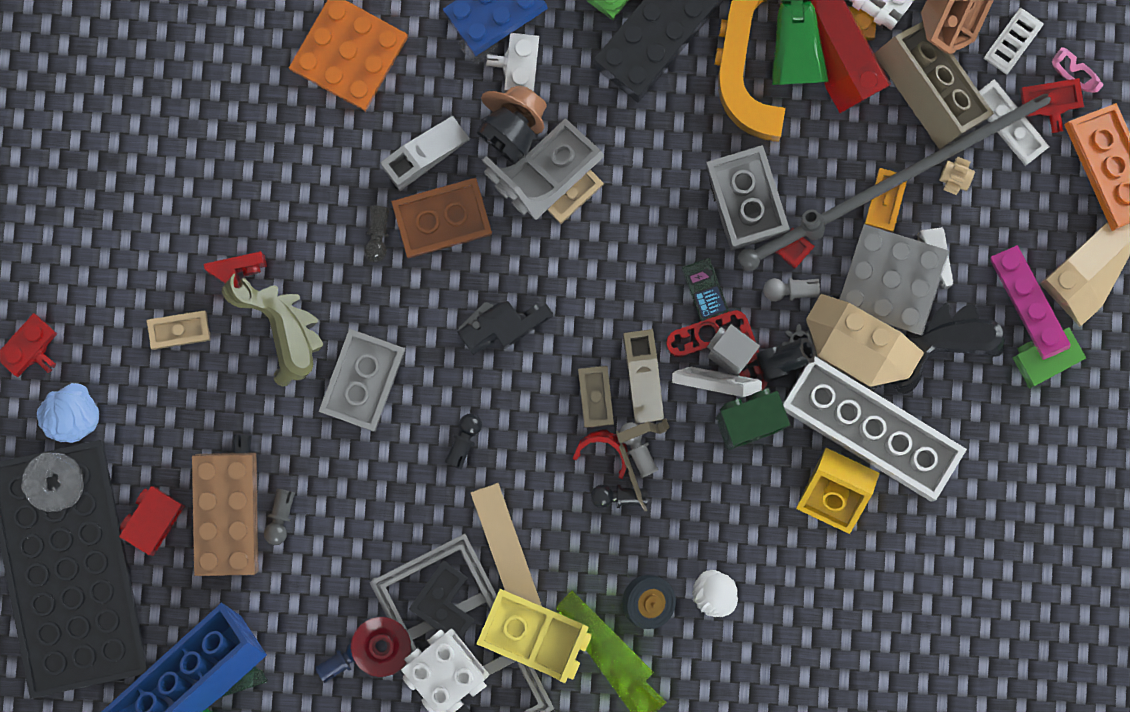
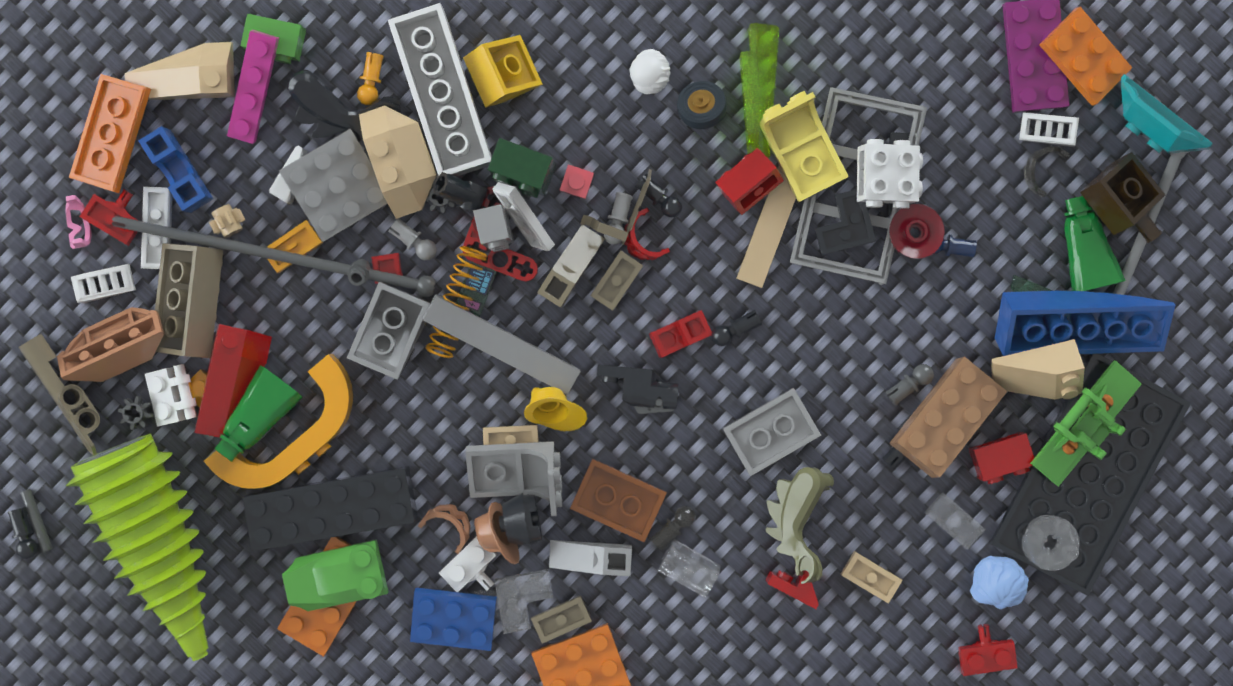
camera: 140 degrees left, 5 degrees up
none -> blue arch [139,126,214,213]
none -> light orange pin [357,52,384,105]
none -> nougat helmet [418,504,470,554]
none -> light grey tile [422,294,581,395]
none -> light orange piece [425,246,488,358]
none -> clear plate [494,569,553,634]
none -> yellow piece [524,387,587,431]
none -> dark tan plate [531,595,592,644]
none -> coral plate [560,164,594,199]
none -> red slope [649,310,712,358]
none -> clear hinge [658,539,720,598]
none -> red brick [715,148,784,215]
none -> clear plate [925,493,985,550]
none -> tan slope [992,339,1085,400]
none -> bright green piece [1030,360,1142,487]

